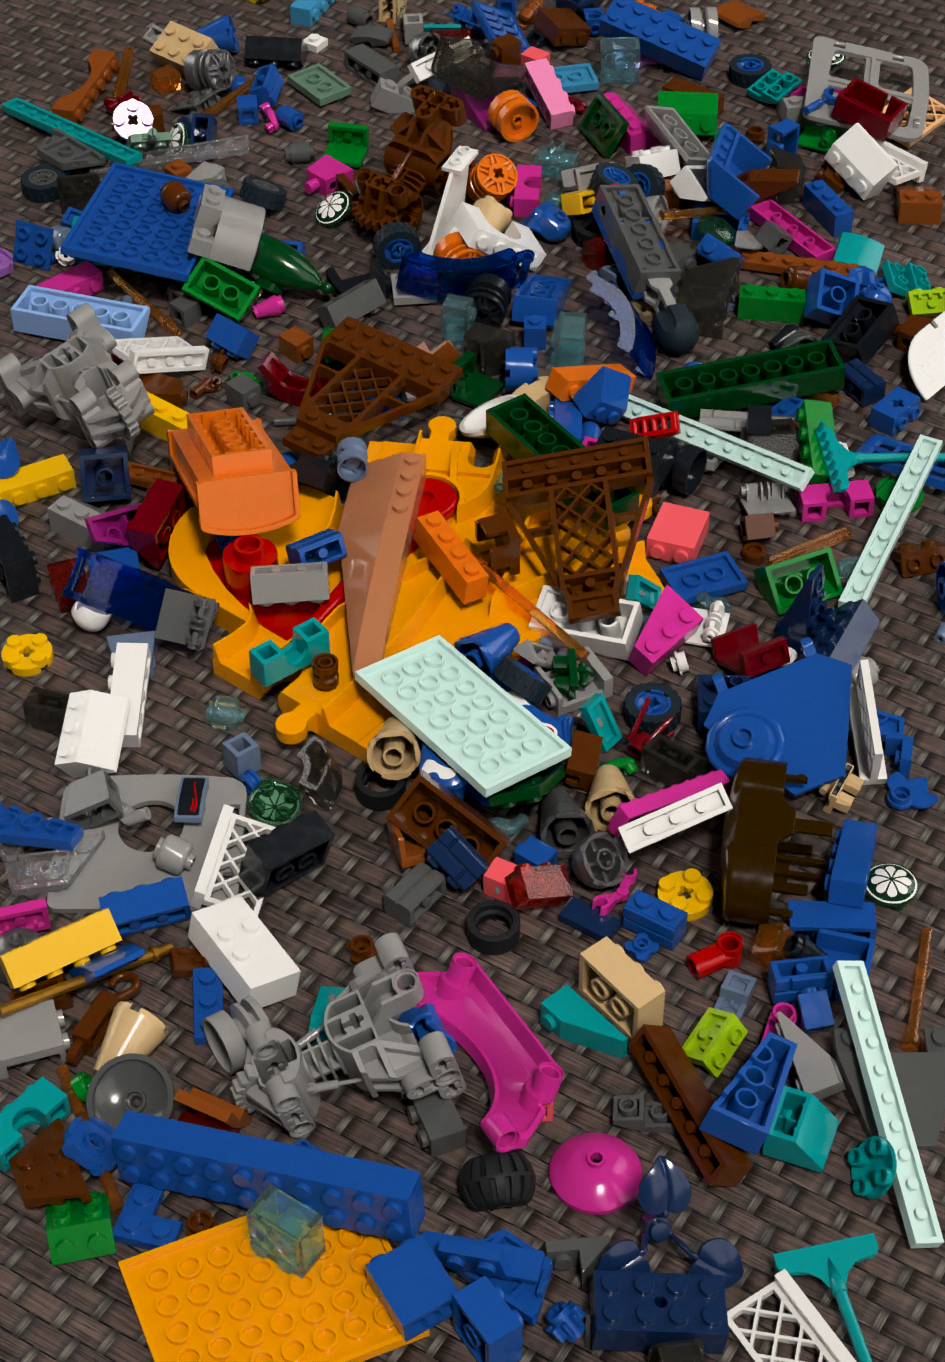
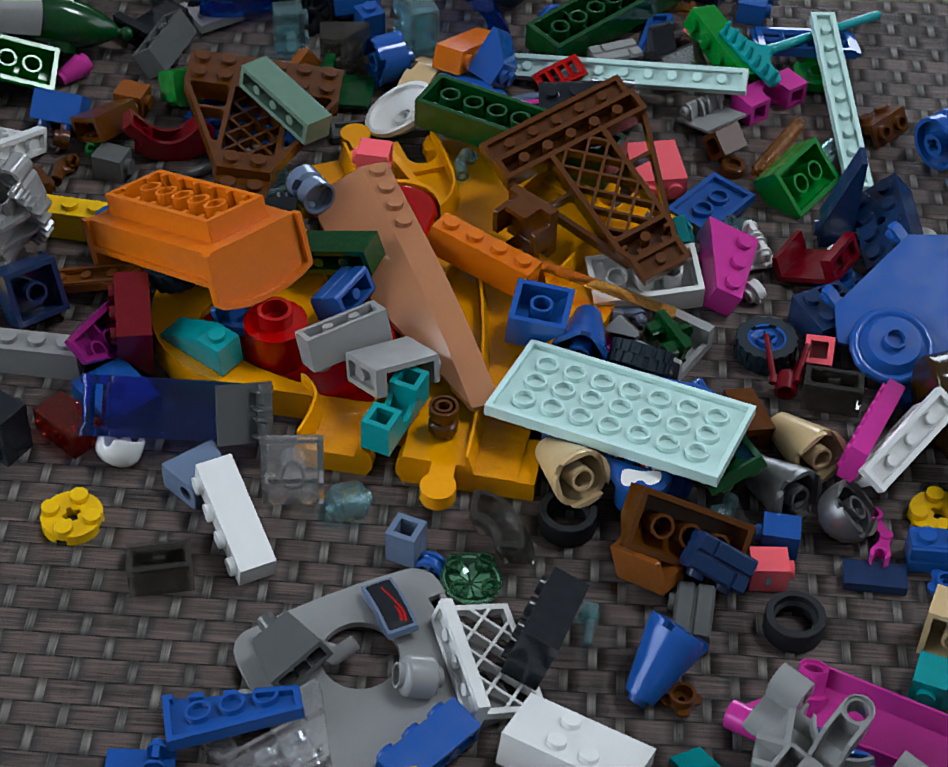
camera: 30 degrees left, 0 degrees up
white slope [54,690,131,778] -> none
clear red brick [505,862,574,909] -> none
teal piece [573,693,623,752] -> none
green arm [597,757,638,776] -> none
none -> reddish brown slope [69,98,140,143]
none -> teal slope [160,317,244,376]
none -> sand green brick [239,56,332,145]
none -> clear slope [261,435,325,505]
none -> dark green brick [304,231,386,275]
none -> light grey panel [345,336,441,399]
none -> coral brick [352,137,393,169]
none -> blue slope [505,278,575,346]
none -> clear light blue hand [579,600,599,646]
none -> blue cone [625,610,710,708]
none -> coral brick [804,334,836,371]

